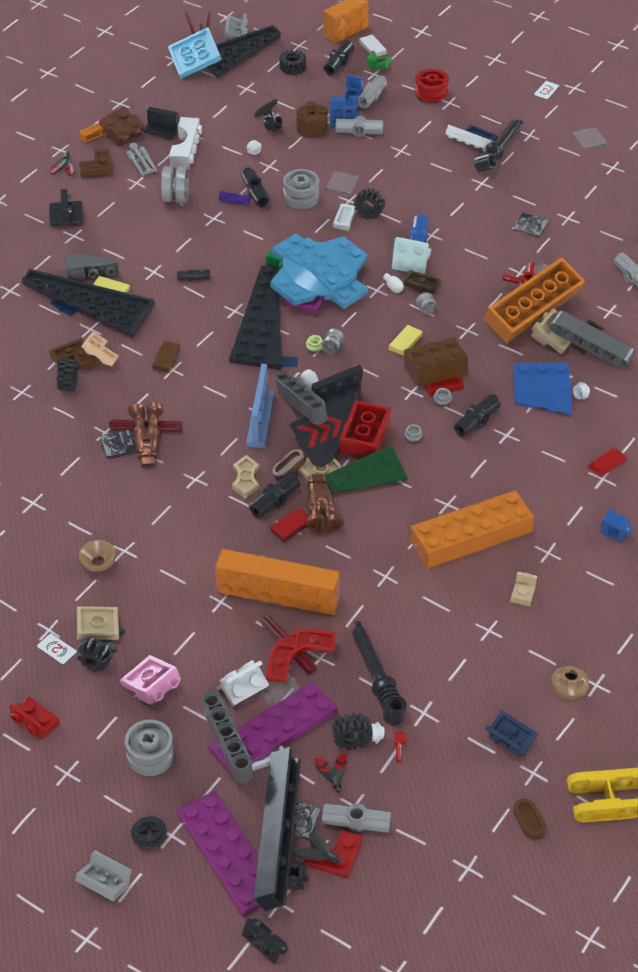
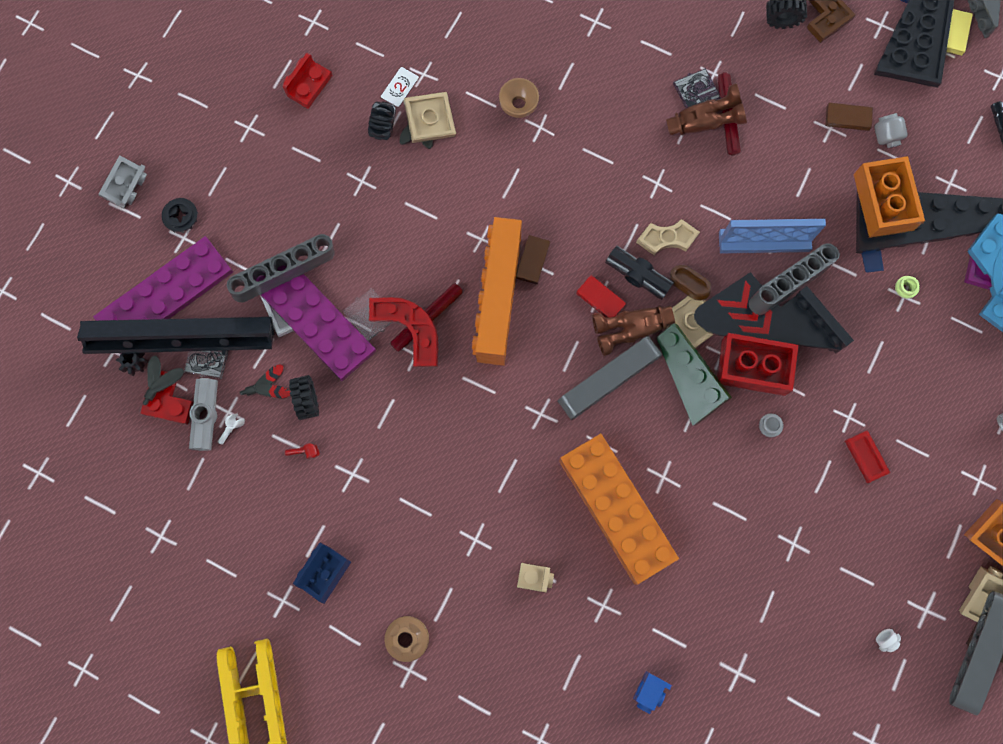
camera: 85 degrees right, 30 degrees up
light nougat plate [81,332,119,367] -> none
bright pink plate [120,655,181,705] -> none
light grey wheel [125,720,174,776] -> none
white bracket [216,660,269,707] -> none
black hinge [242,918,289,964] -> none
white cone [300,369,319,390] -> none
light grey wheel [322,329,344,354] -> none
black piece [352,621,407,725] -> none
white plate [371,722,385,743] -> none
light yellow tile [389,325,423,356] -> none
reddish brown brick [404,338,468,387] -> none
light grey plate [434,388,452,405] -> none
black piece [454,394,501,437] -> none
blue wedge [512,363,572,417] -> none
reddish brown tile [513,799,546,840] -> none
red tile [587,447,627,477] -> none
none -> white hand [218,413,245,444]
none -> dark grey beam [557,336,662,420]
none -> orange brick [853,156,925,238]
none -> light grey head [874,113,908,148]

